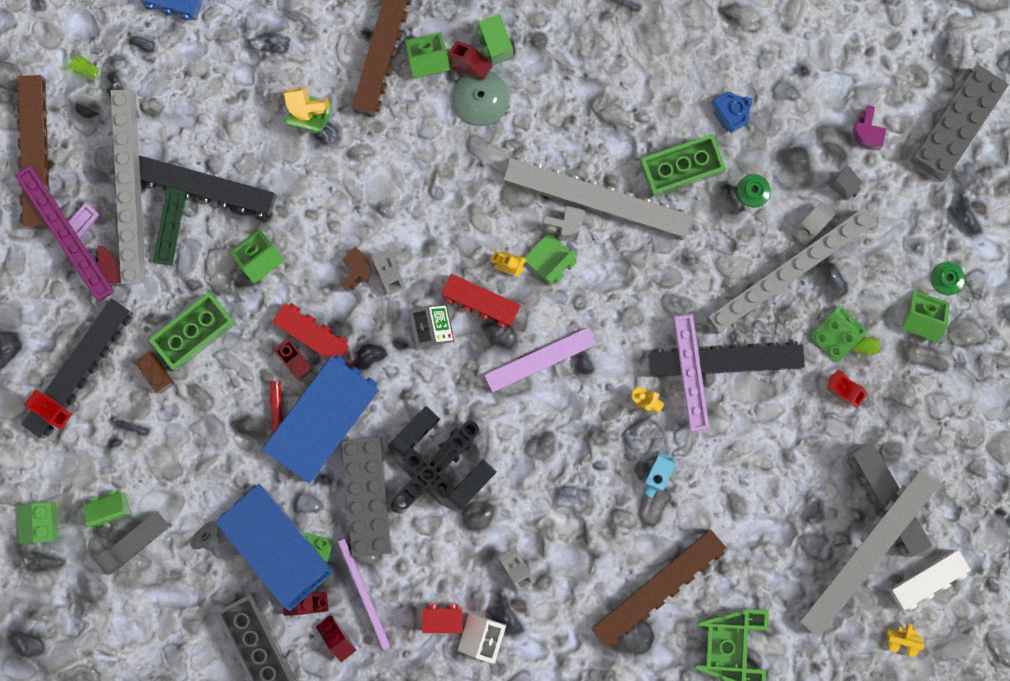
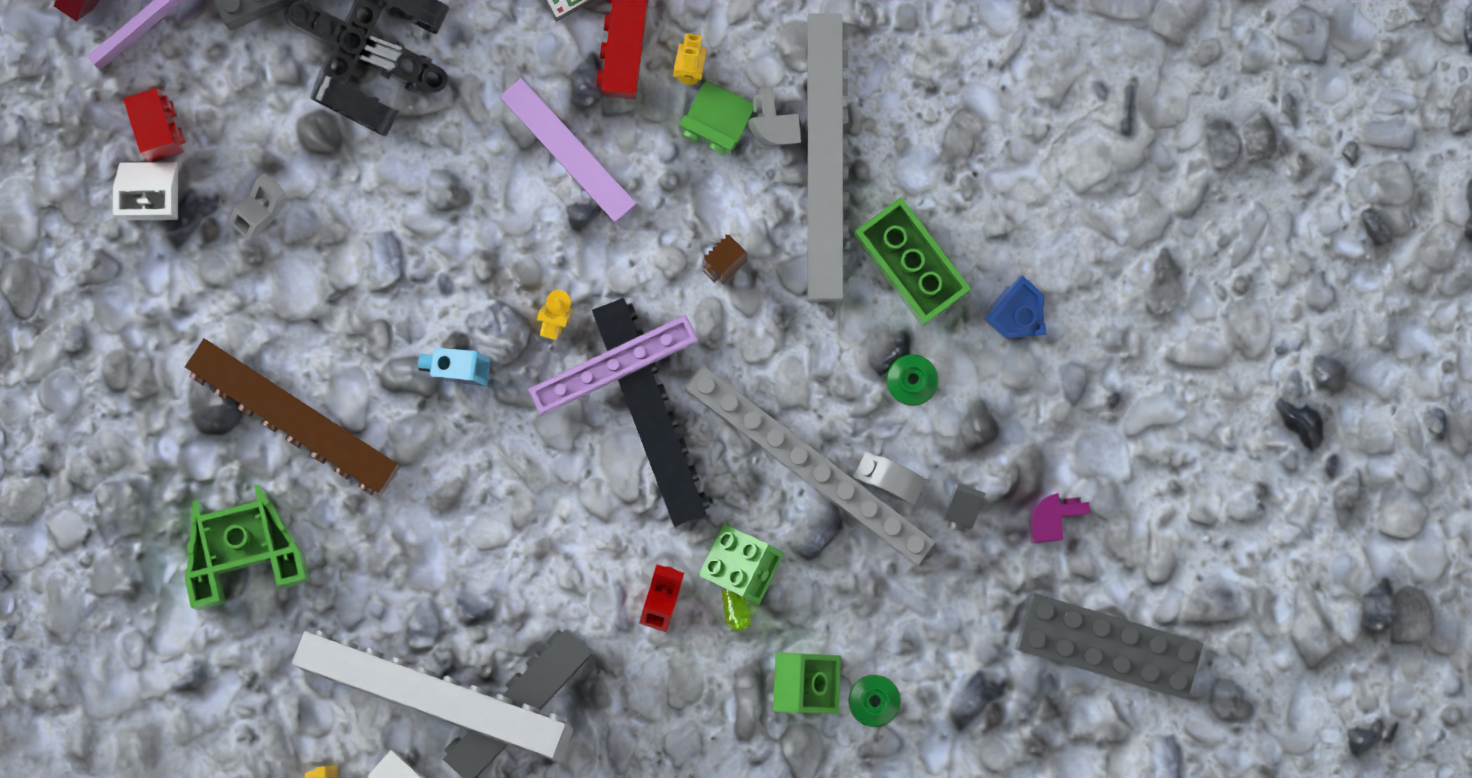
camera: 70 degrees right, 0 degrees up
none -> reddish brown brick [703,235,748,285]

